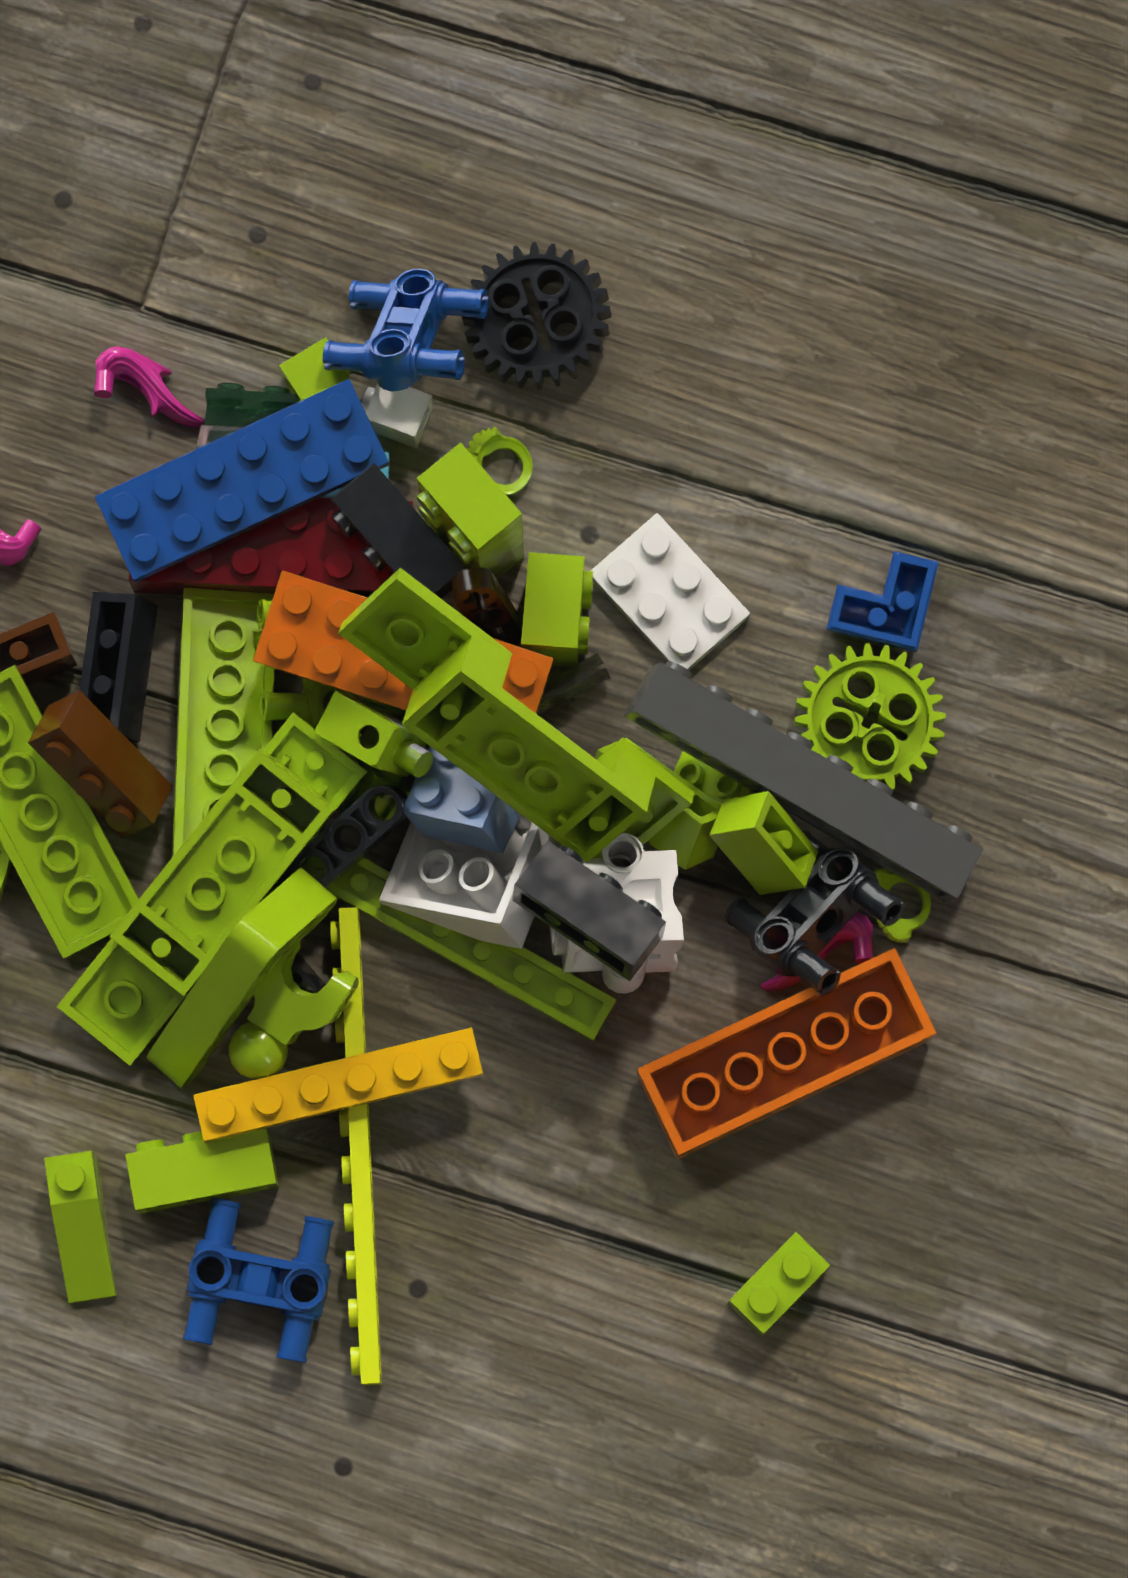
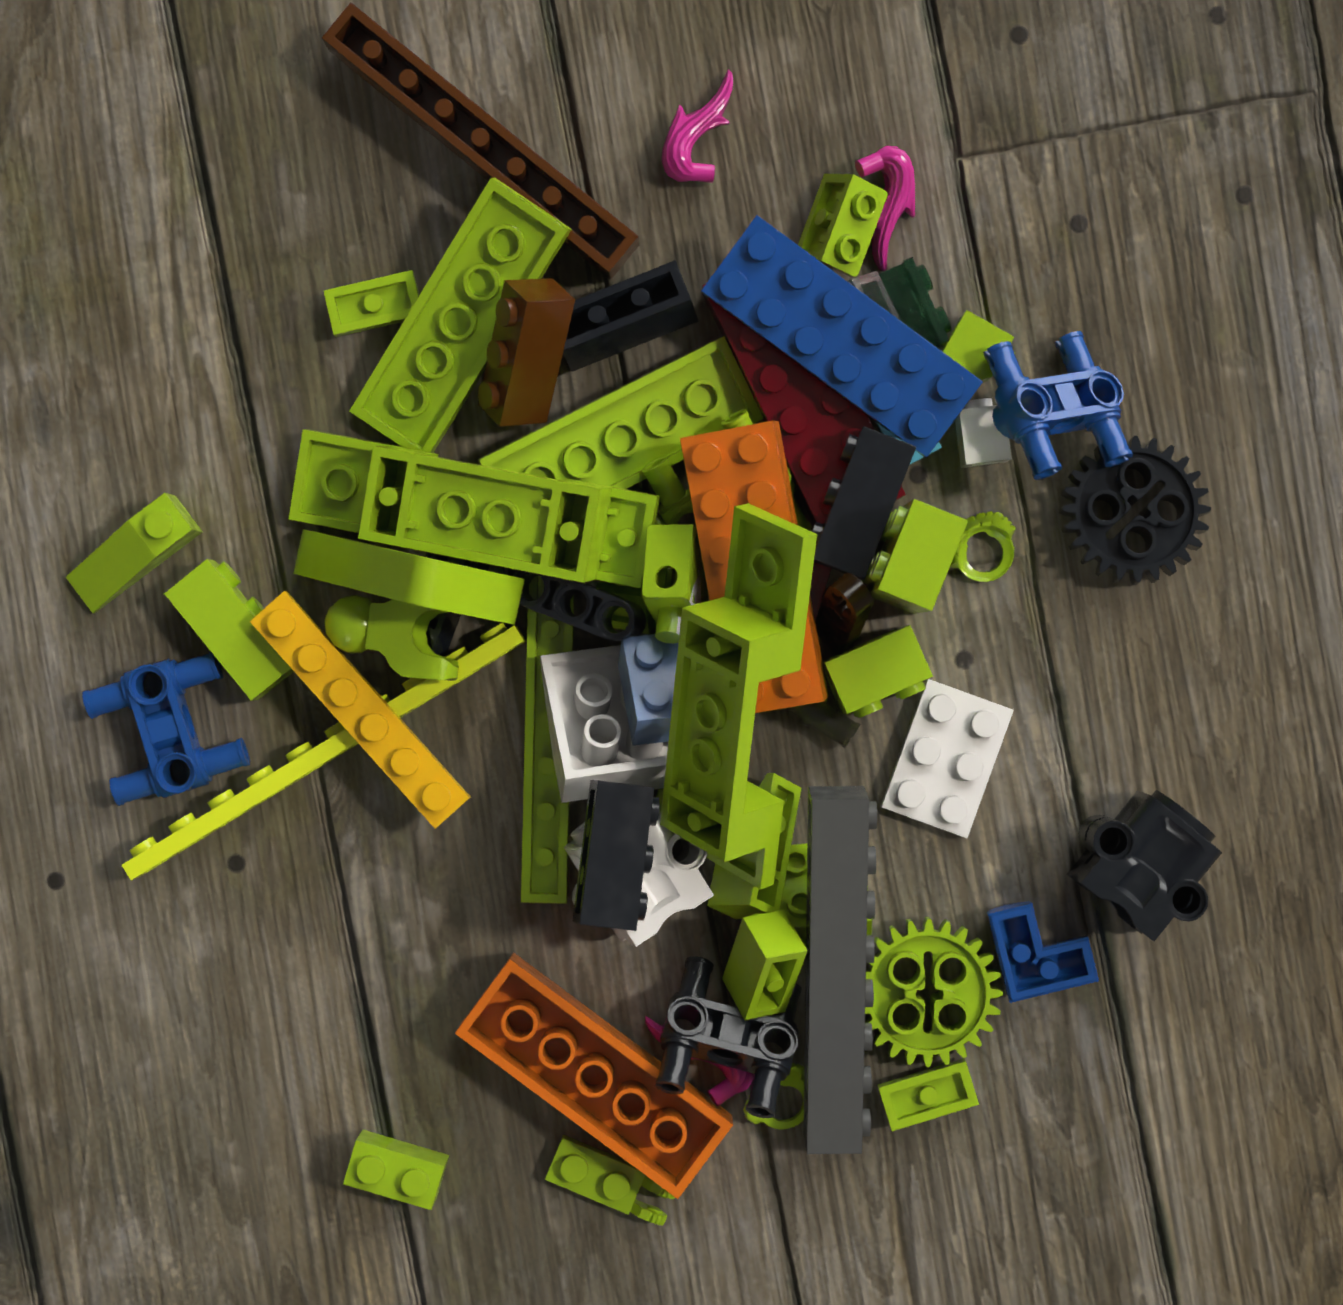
camera: 60 degrees right, 10 degrees up
none -> lime hinge [545,1135,675,1226]
none -> lime bracket [798,174,888,277]
none -> lime plate [877,1058,979,1132]
none -> black piece [1066,790,1222,941]

